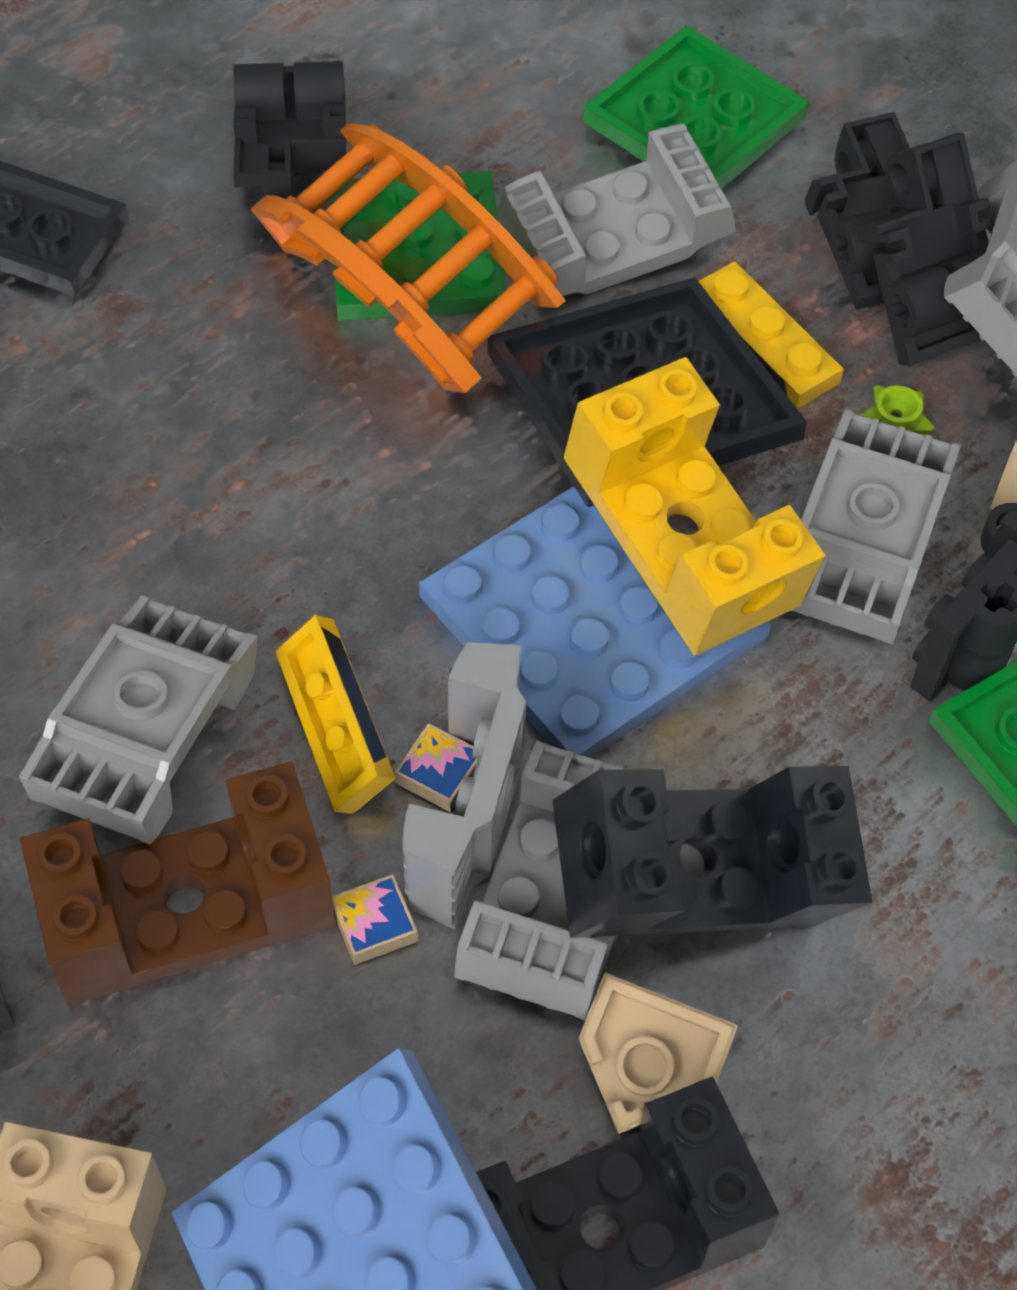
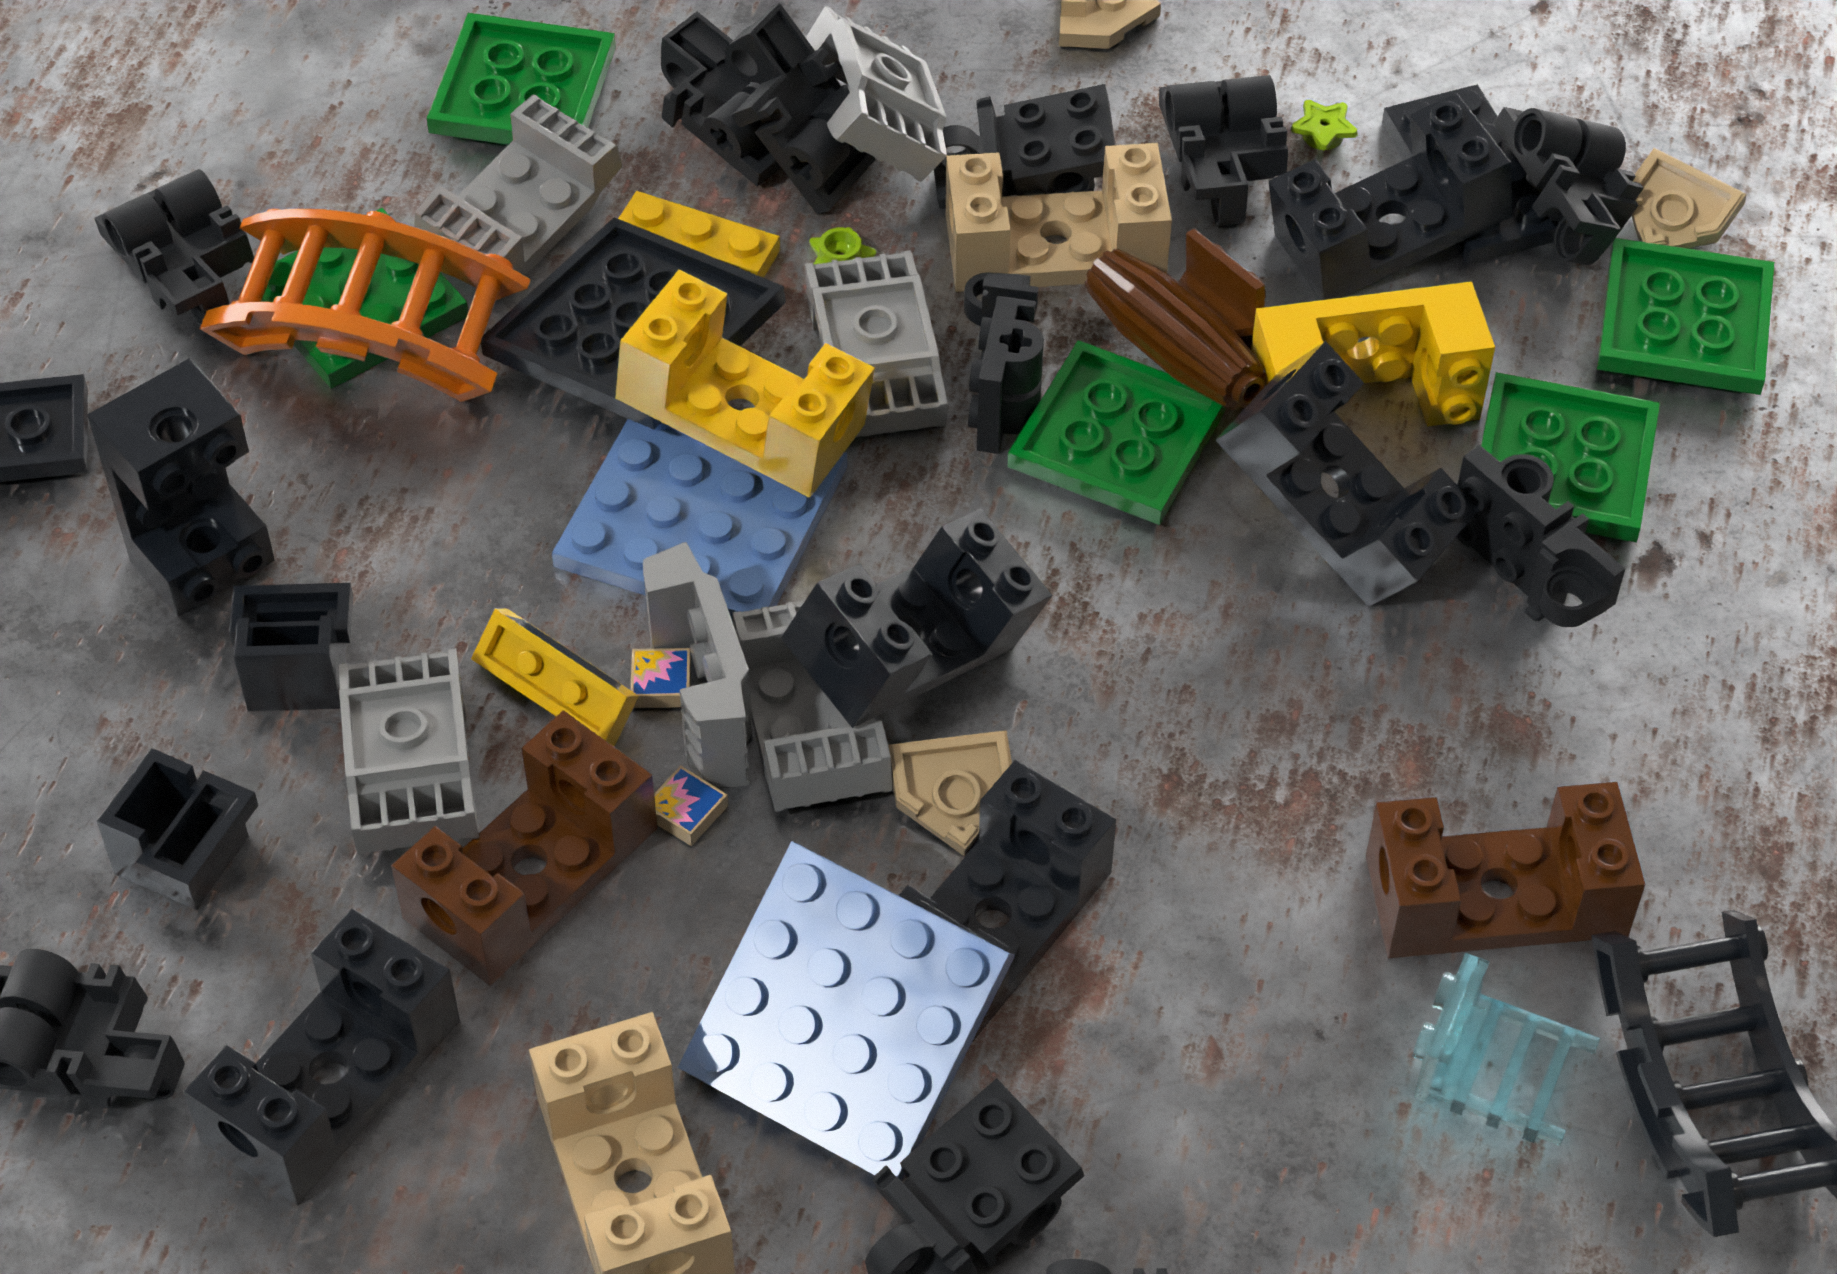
camera: 30 degrees left, 5 degrees down
none -> black plate [87,358,275,617]
none -> black plate [229,582,353,712]

